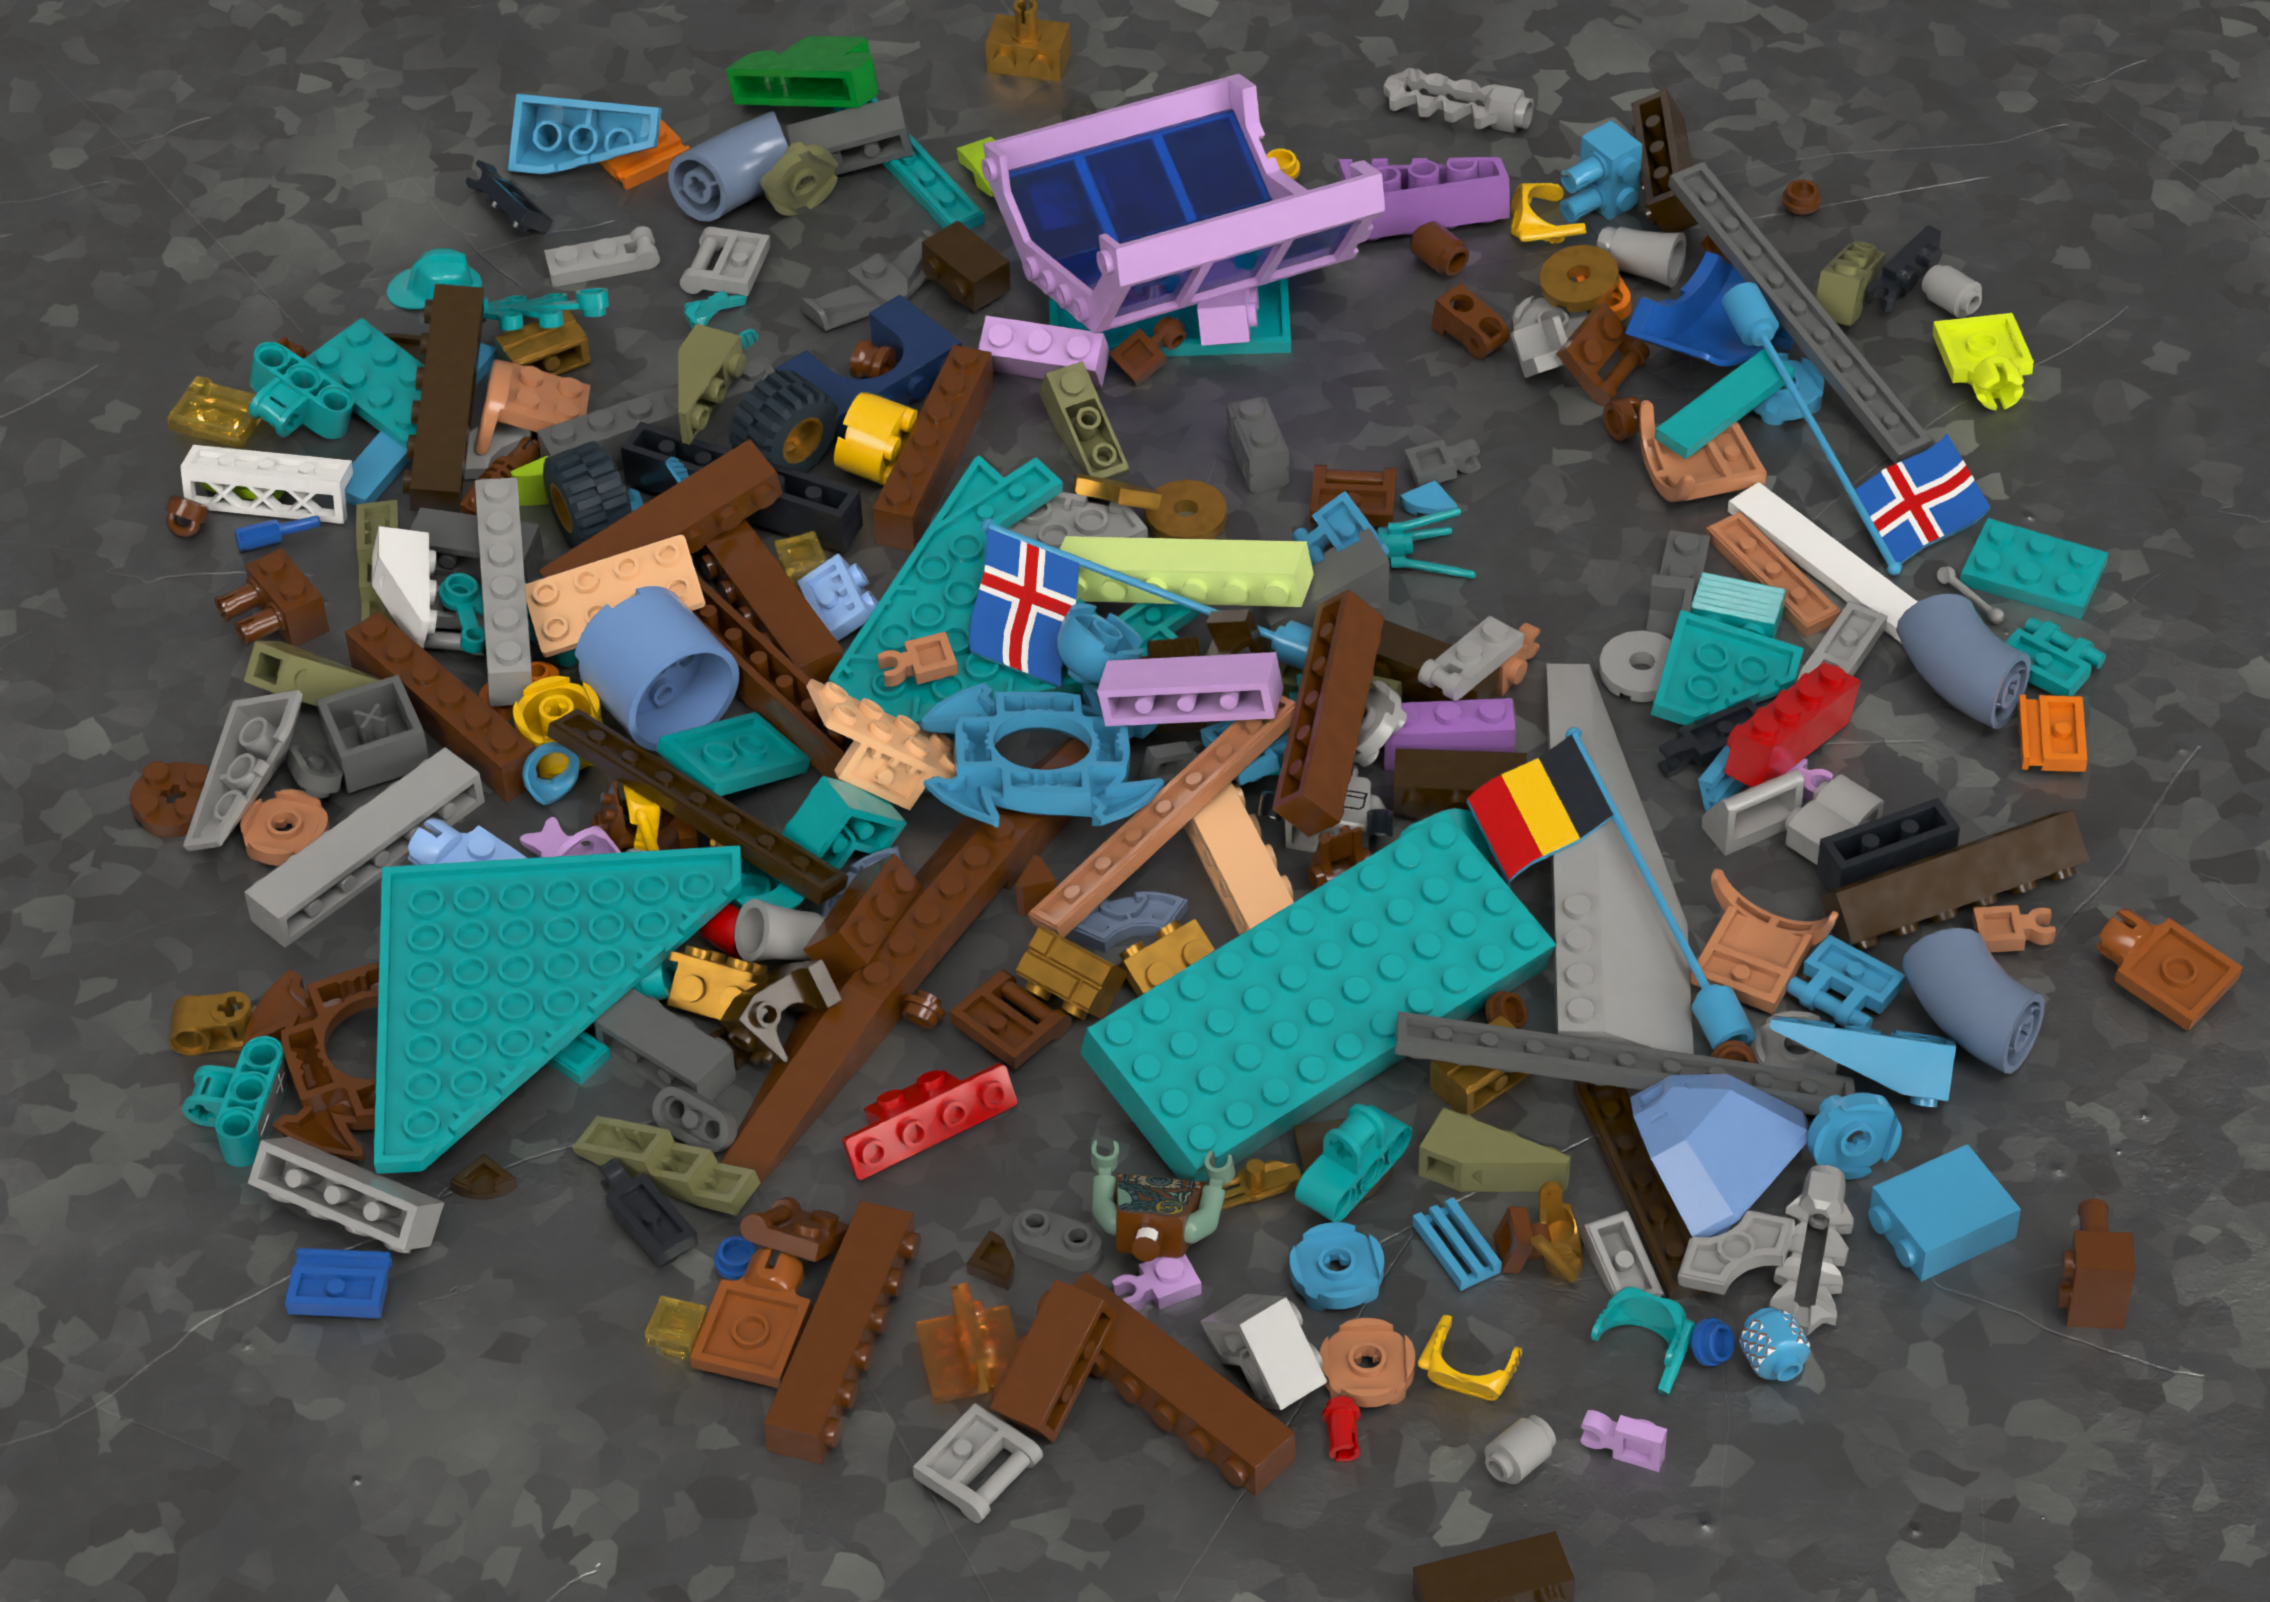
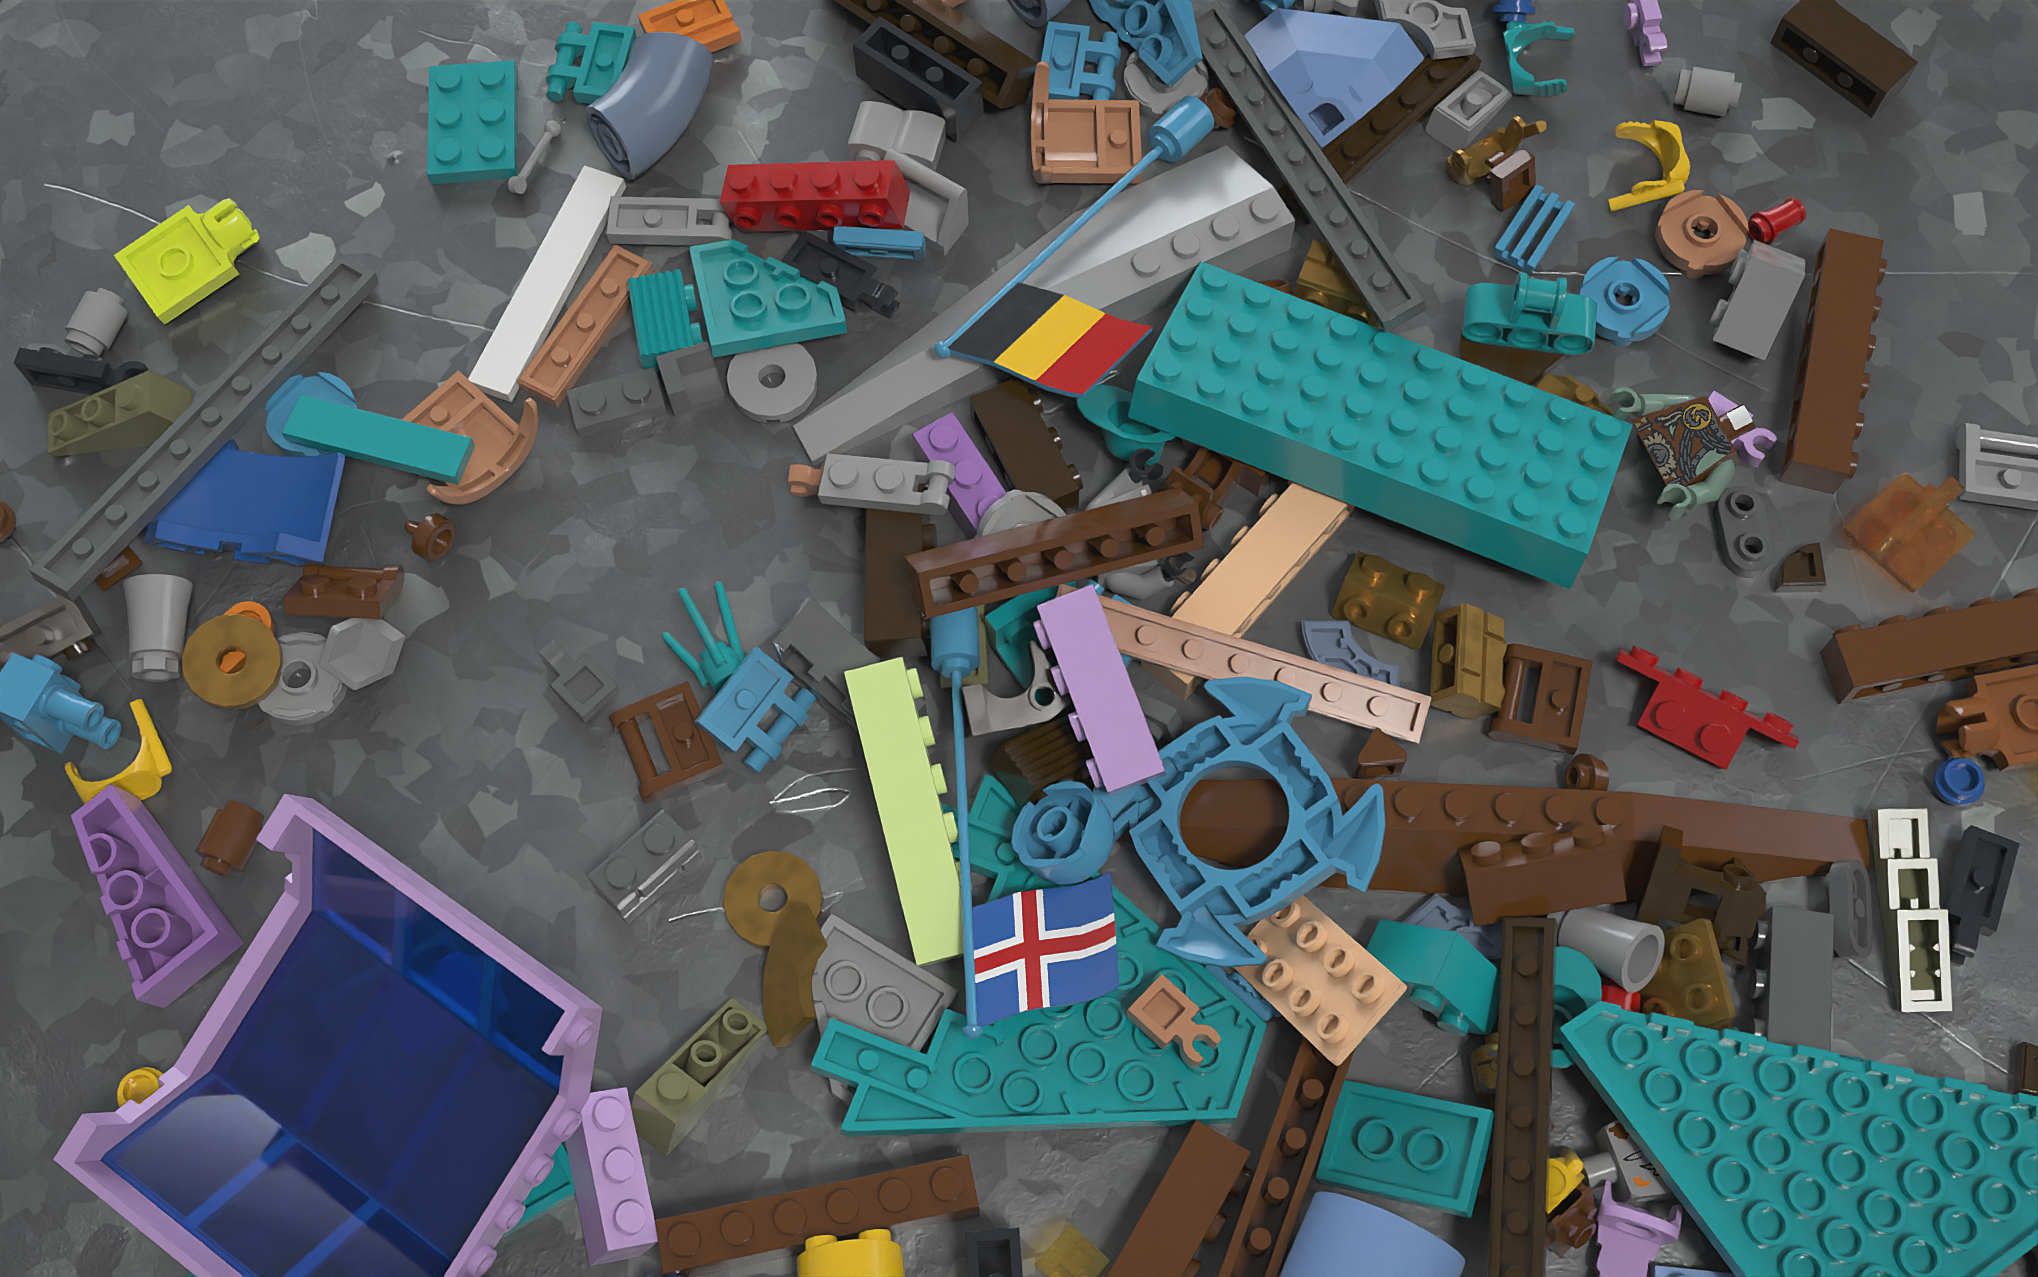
camera: 120 degrees left, 20 degrees up
reddish brown plate [740,1197,849,1262] -> none
light blue bracket [797,553,879,642] -> none
reddish brown brick [990,1279,1119,1443] -> none
dark azure tile [1400,480,1457,516] -> none
olive slope [1419,1107,1571,1192] -> none
reddish brown leg [1431,283,1509,359] -> none
flag [1721,282,1990,576] -> none

